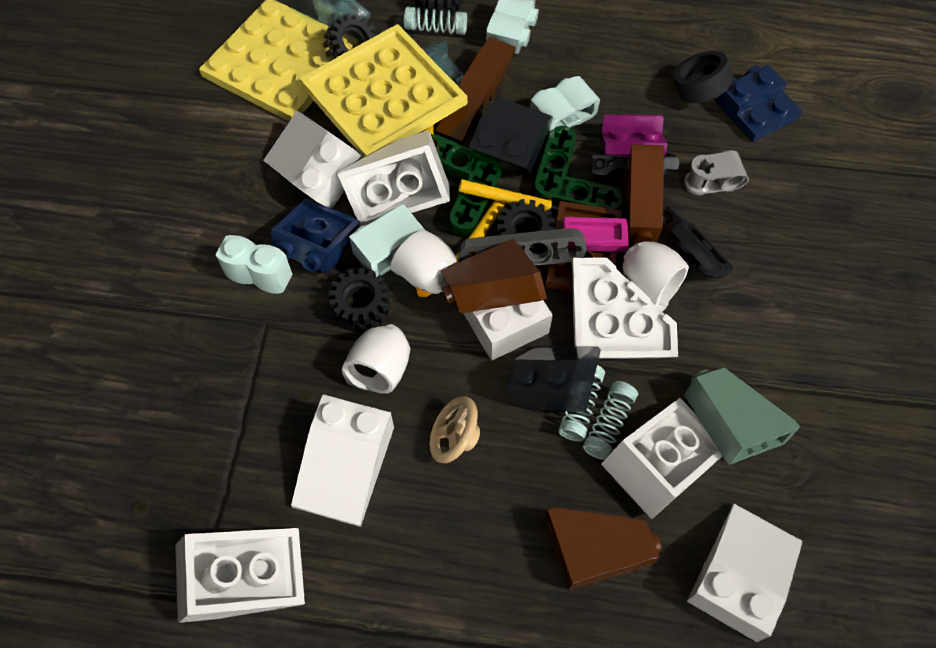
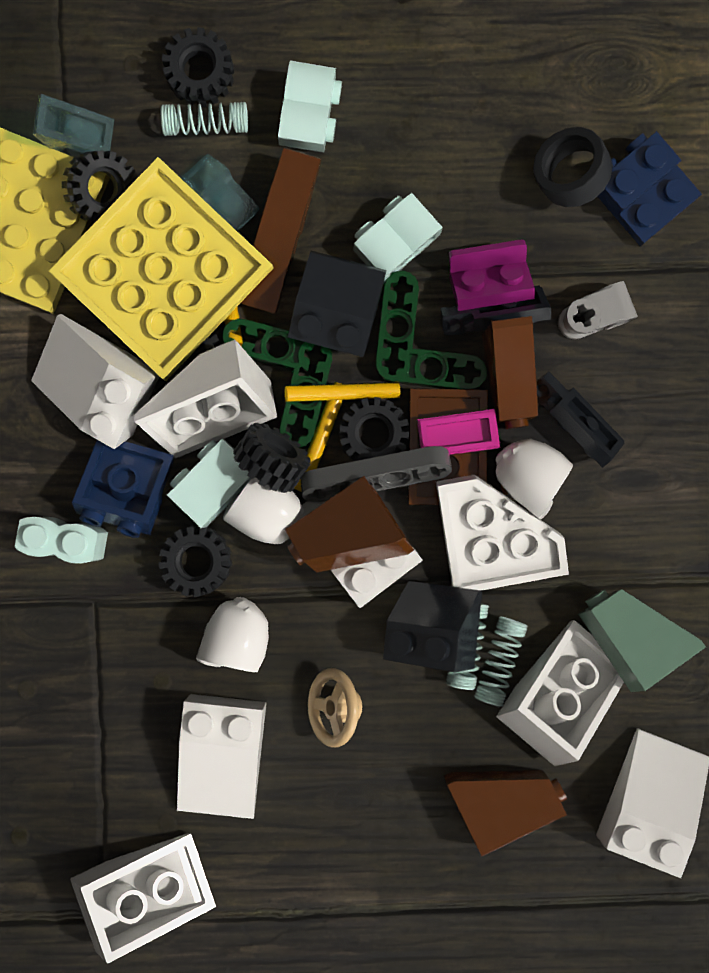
camera: 15 degrees left, 25 degrees up
none -> black tyre [233,423,311,493]

